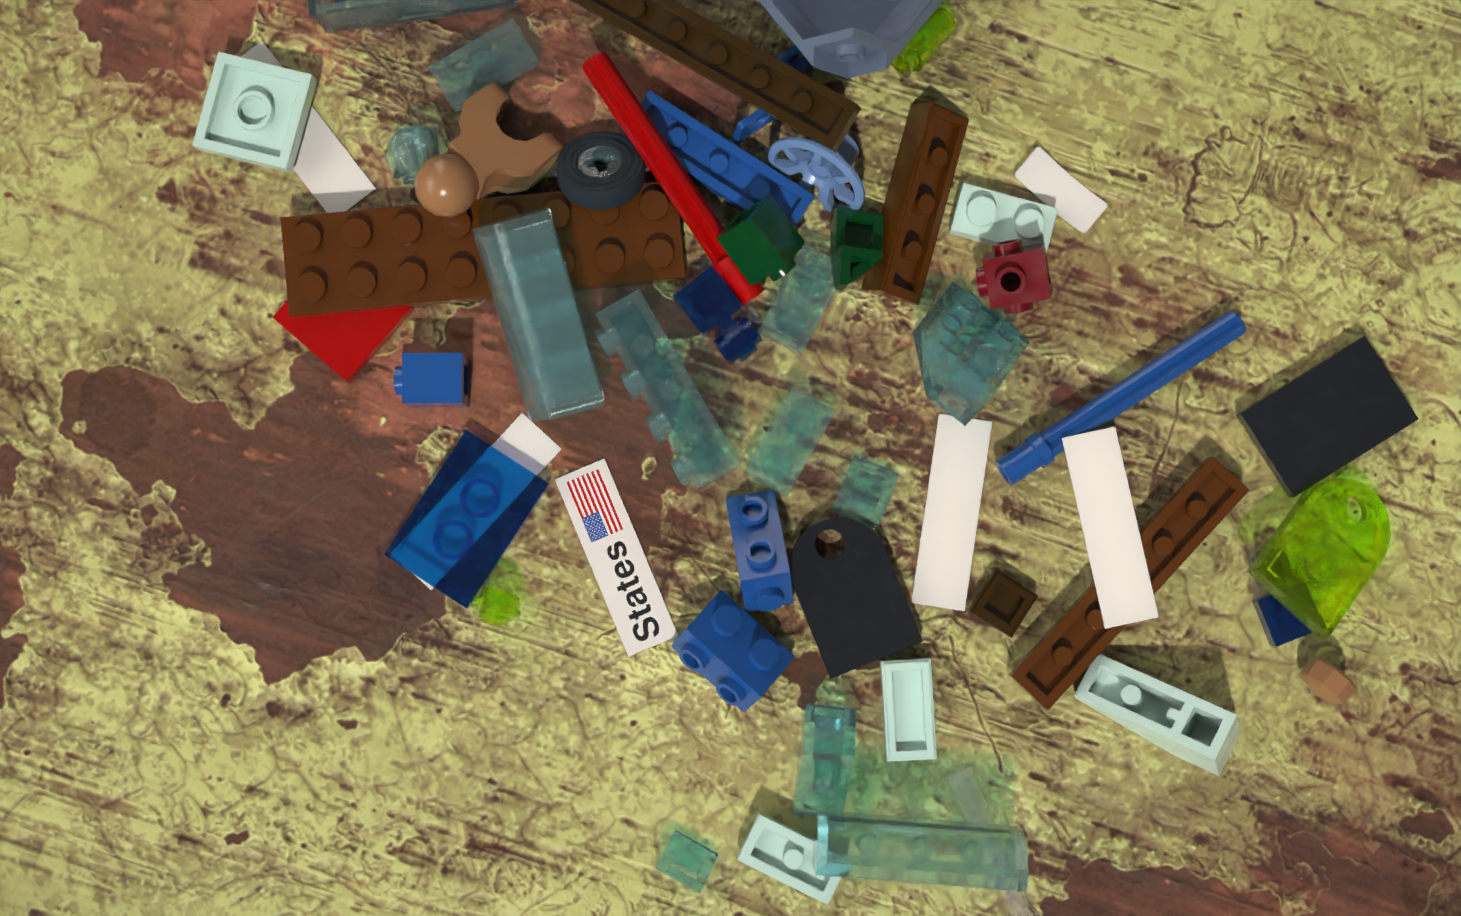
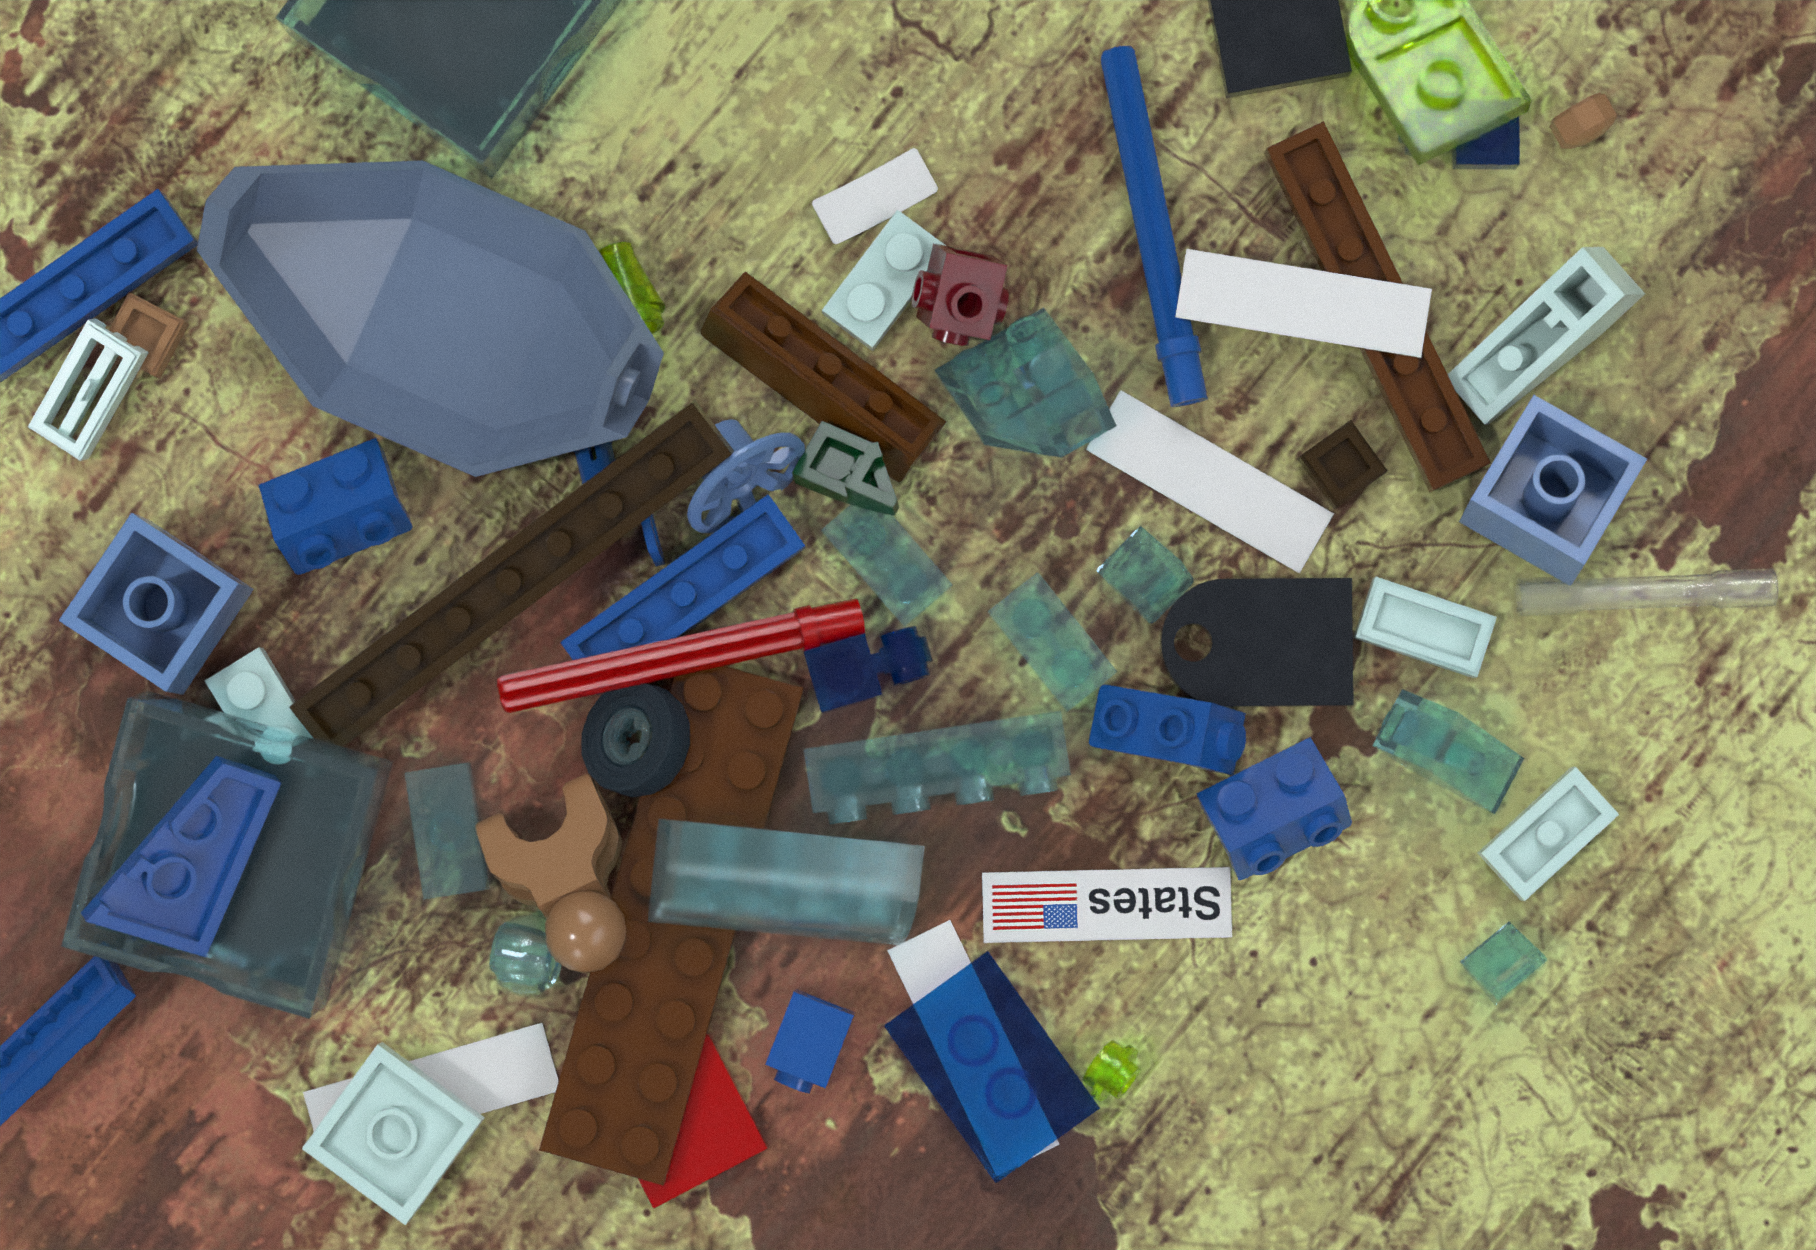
camera: 60 degrees left, 0 degrees up
dark green brick [716,195,805,286] -> none
clear light blue brick [812,810,1028,892] -> none
none -> medium blue brick [1459,395,1647,586]

